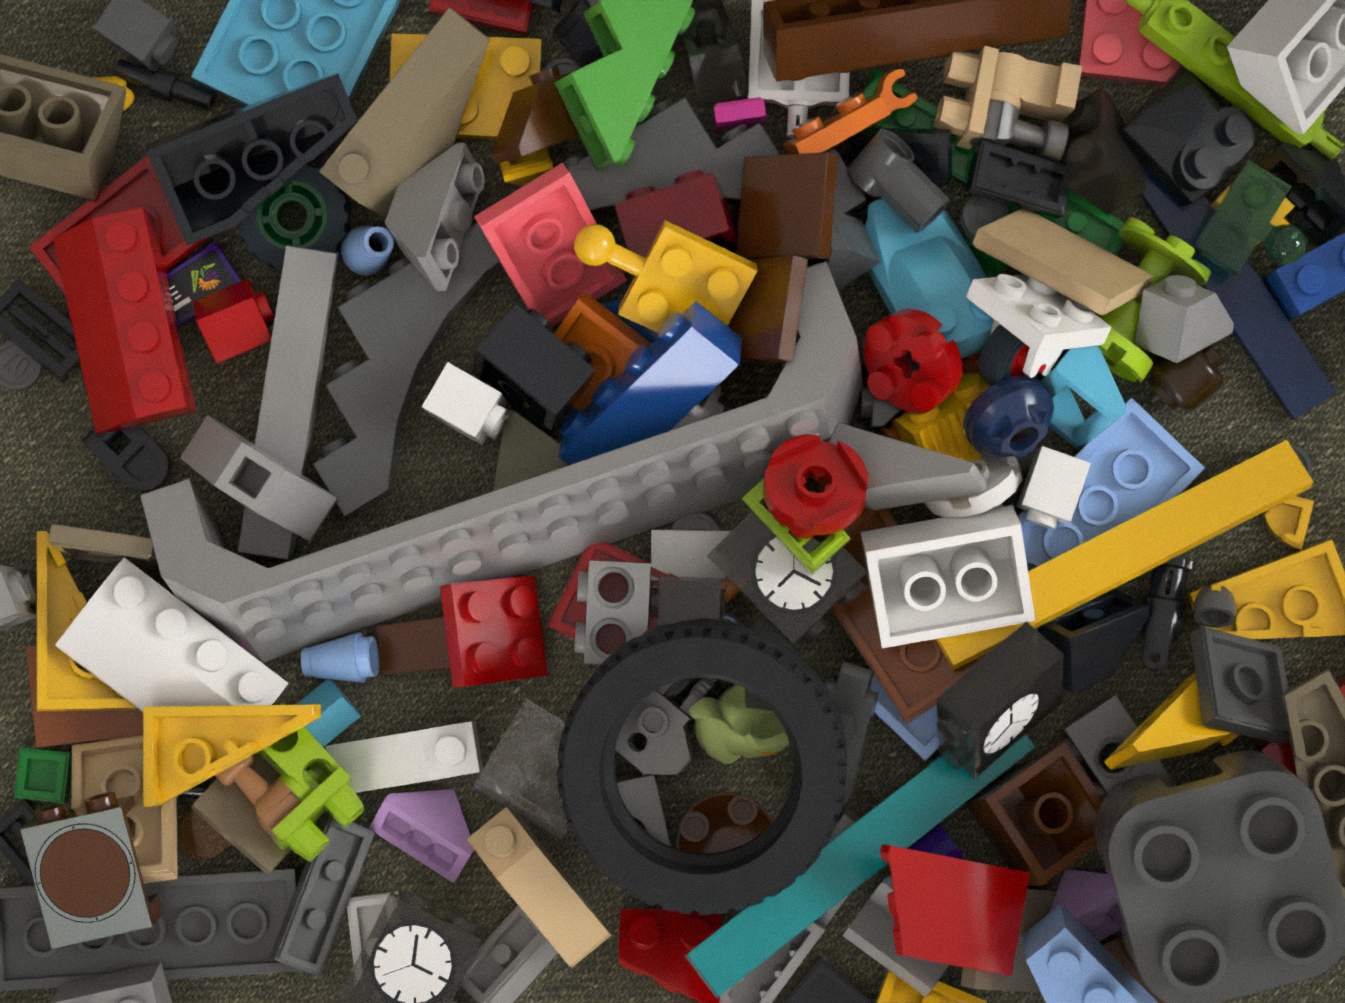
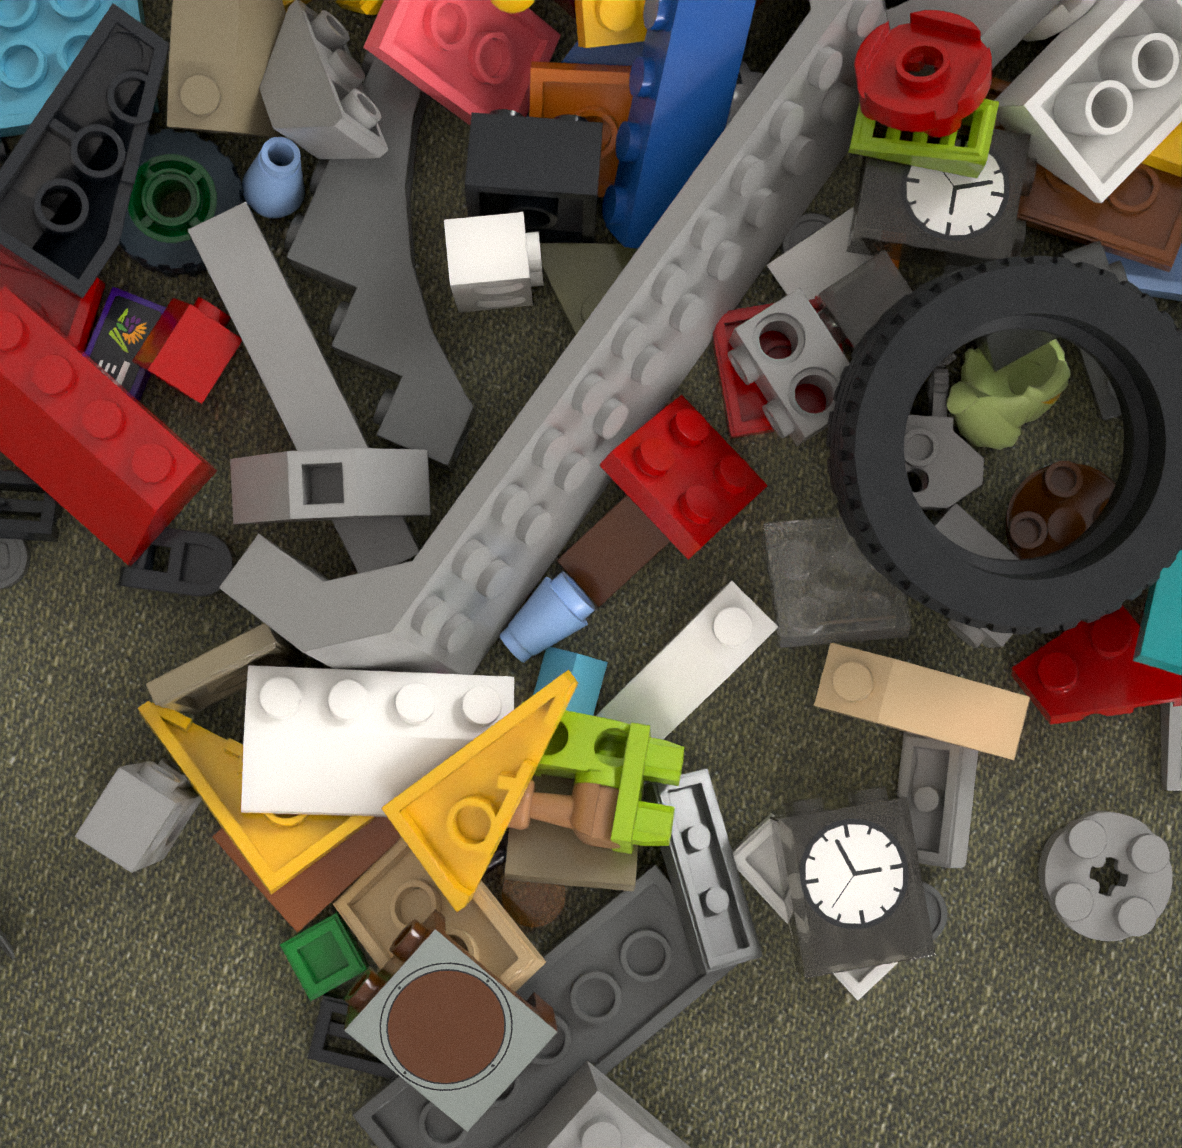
camera: 45 degrees left, 0 degrees up
lavender slope [369,789,474,883] -> none

